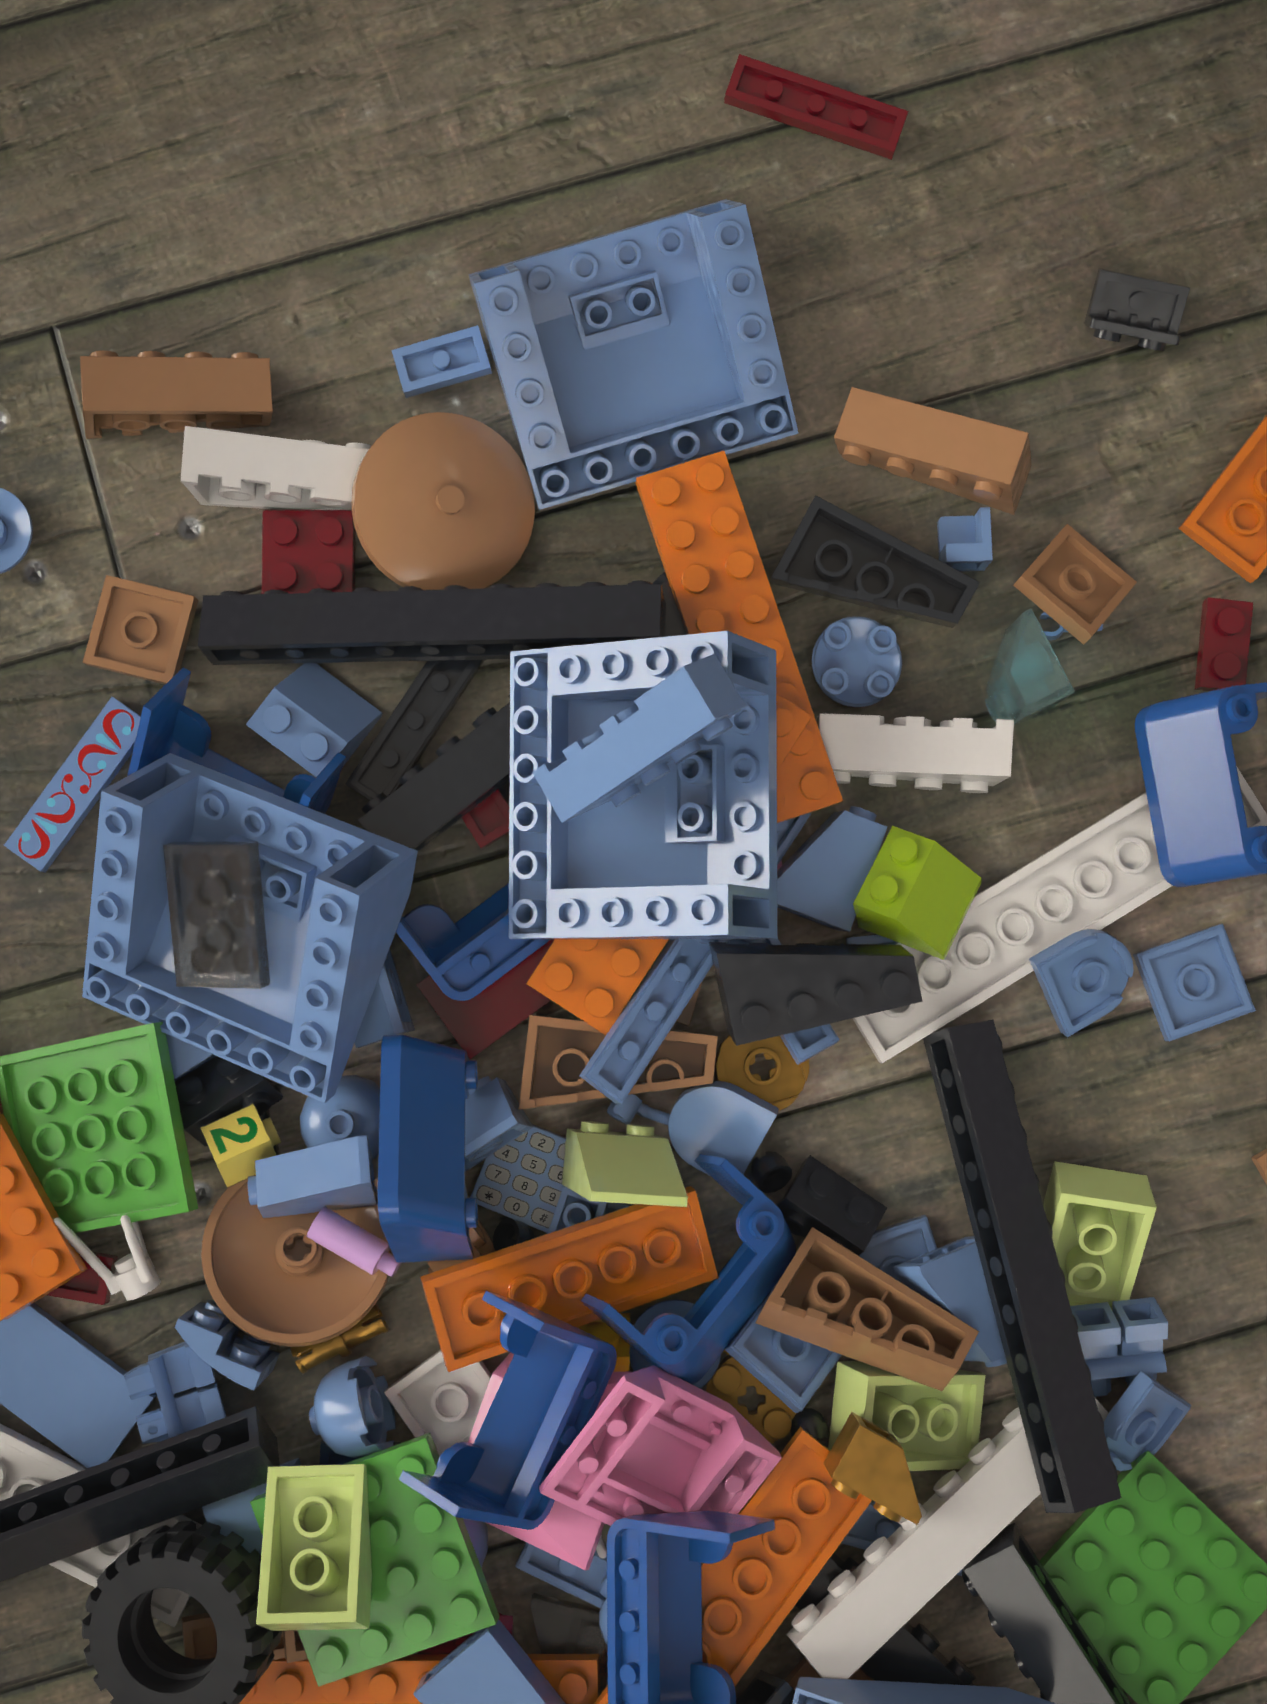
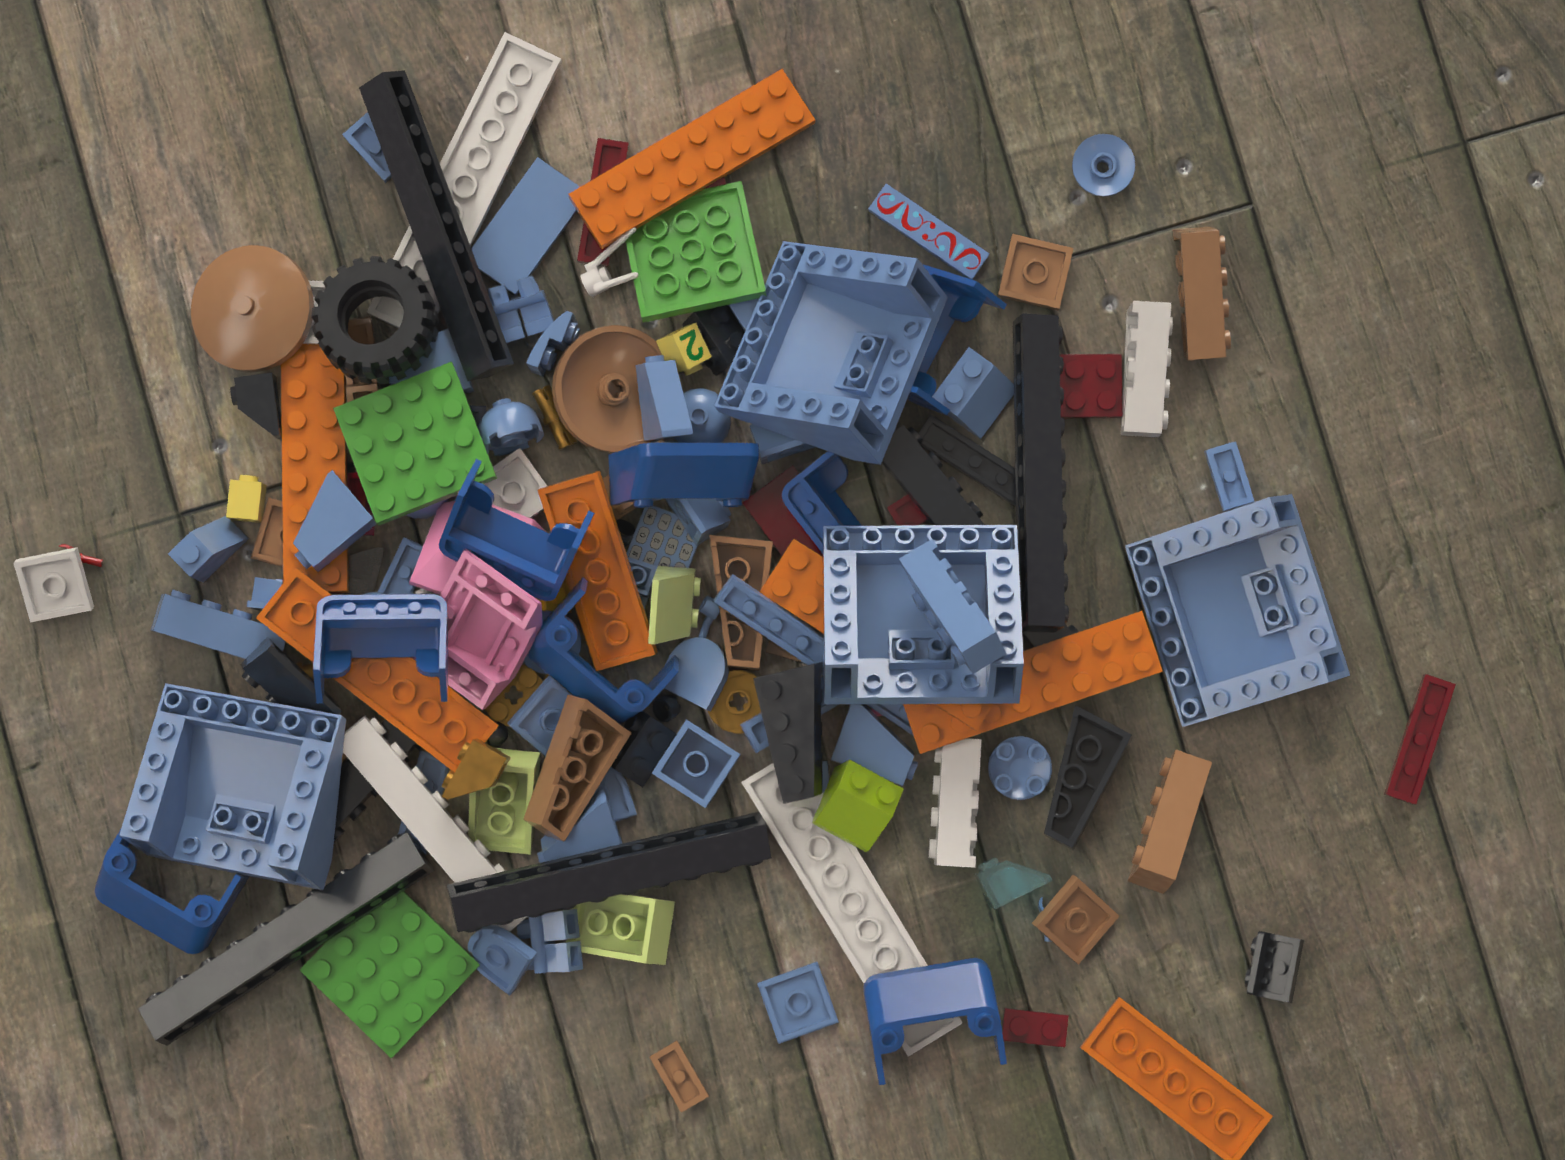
camera: 90 degrees right, 0 degrees up
clear smoke plate [163,841,270,989] -> none
yellowish green slope [256,1464,372,1631] -> none
lavender cylinder [307,1207,402,1277] -> none
medium nougat dish [351,412,535,590] -> none
medium blue panel [937,507,993,571] -> none
medium blue tile [1029,929,1133,1037] -> none
none -> medium blue brick [652,719,741,808]

